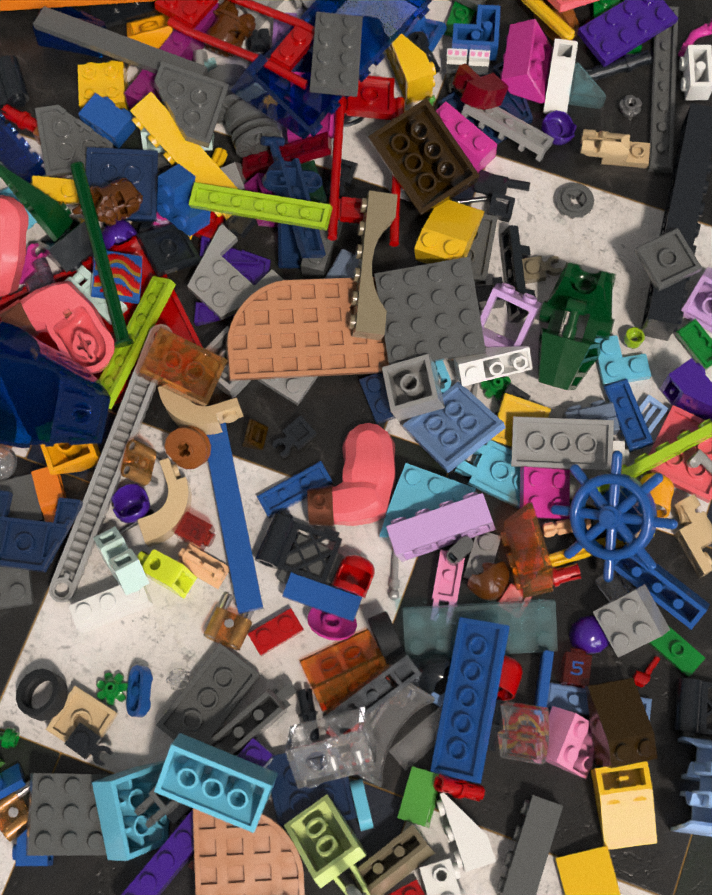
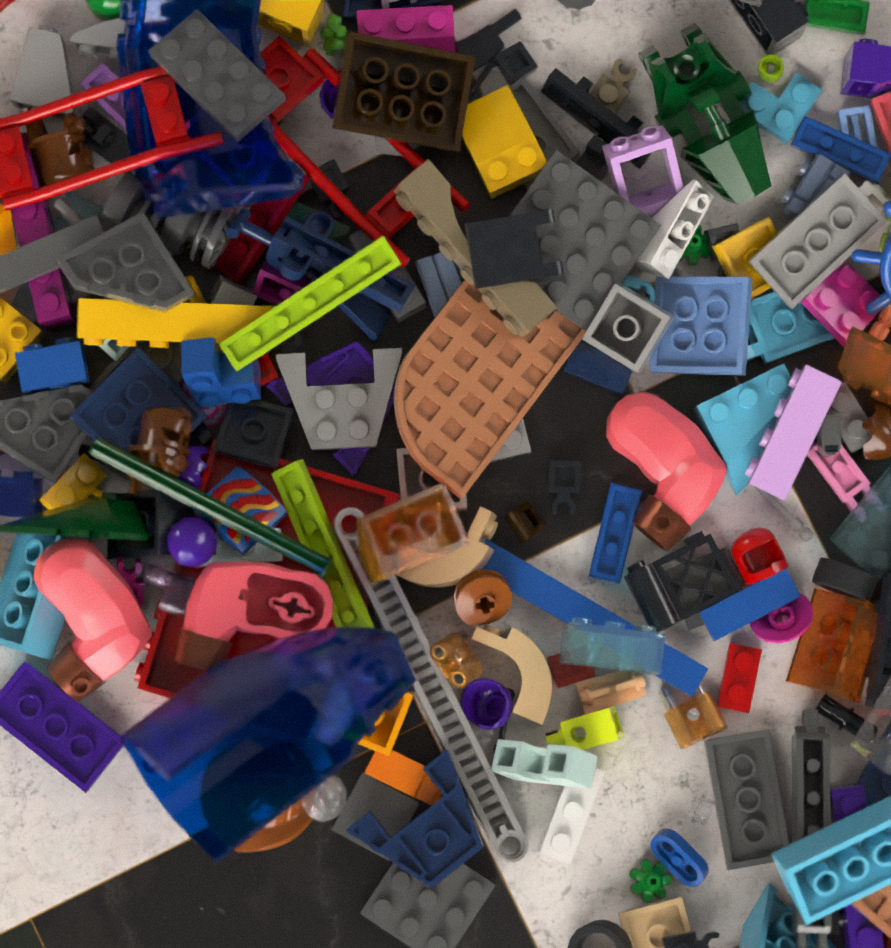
camera: 55 degrees left, 10 degrees up
none -> dark purple hair [167,517,217,568]
none -> black flag [465,209,564,289]
none -> clear light blue brick [559,617,665,675]

